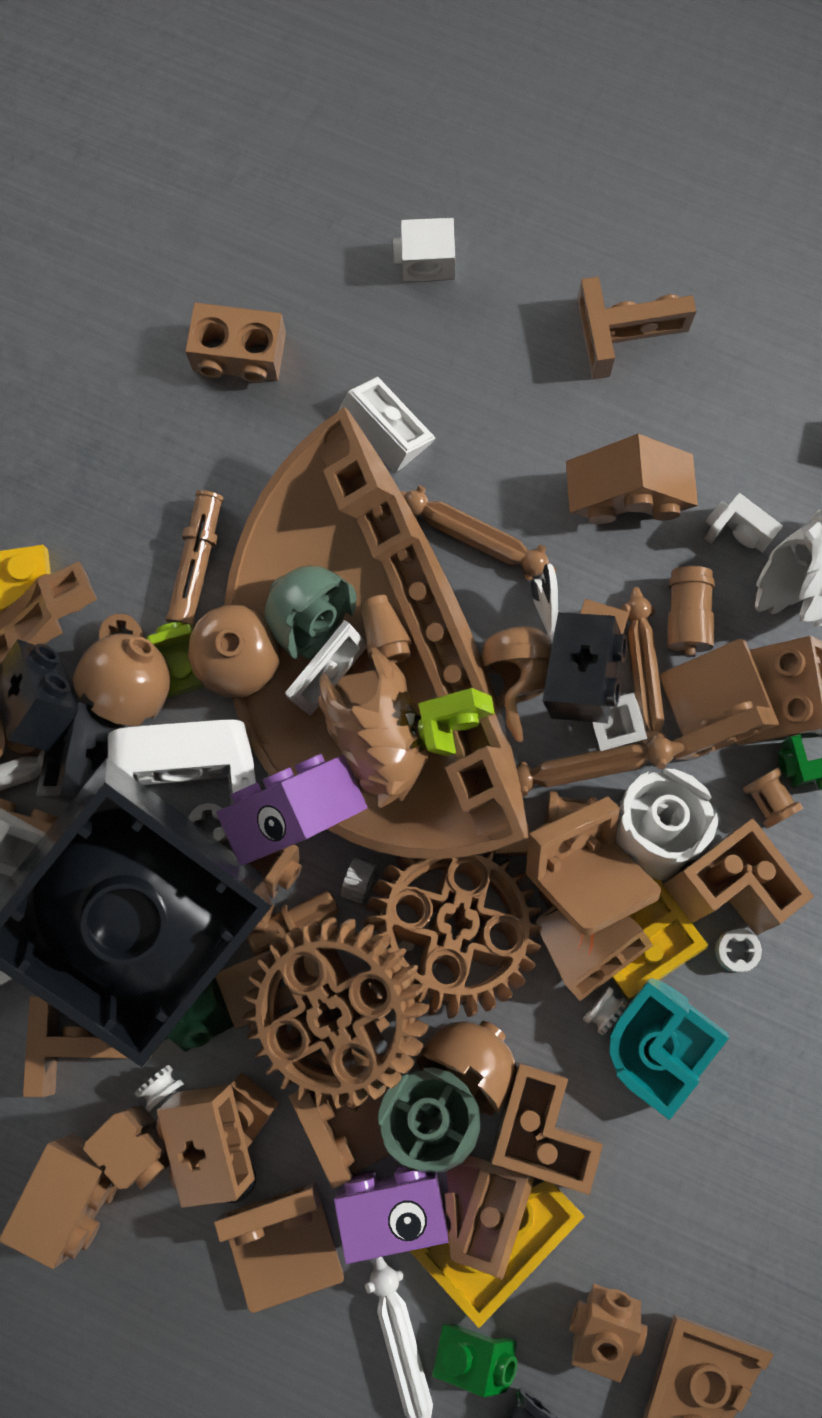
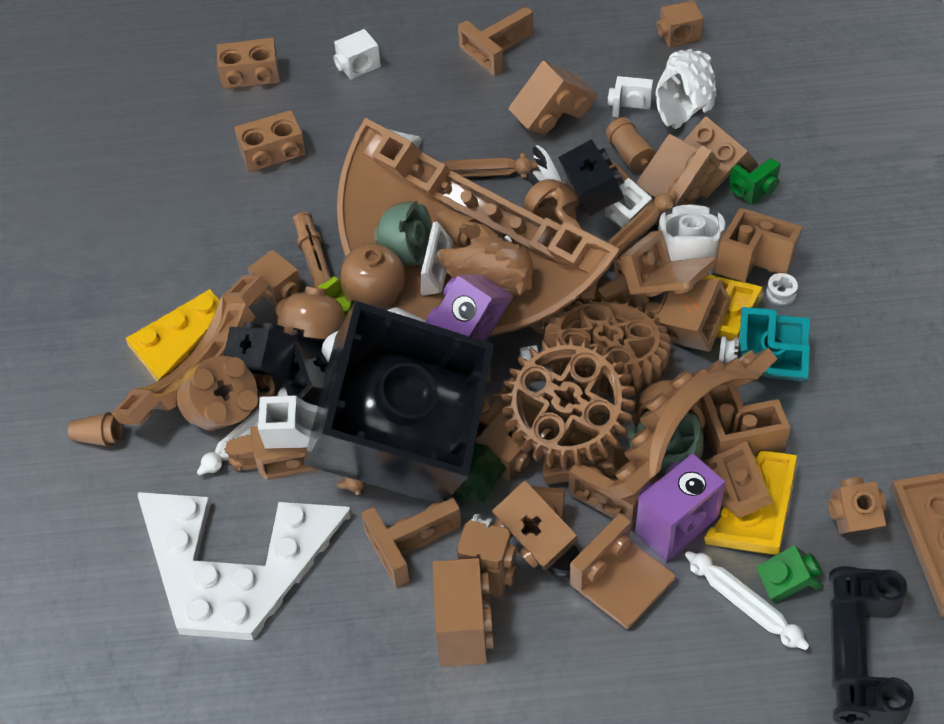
camera: 30 degrees left, 25 degrees down
lime bracket [418,688,495,756] -> none
medium nougat bush [742,767,803,829] -> none
none -> medium nougat brick [217,38,280,89]
none -> medium nougat brick [248,249,302,307]
none -> medium nougat piece [608,348,777,500]

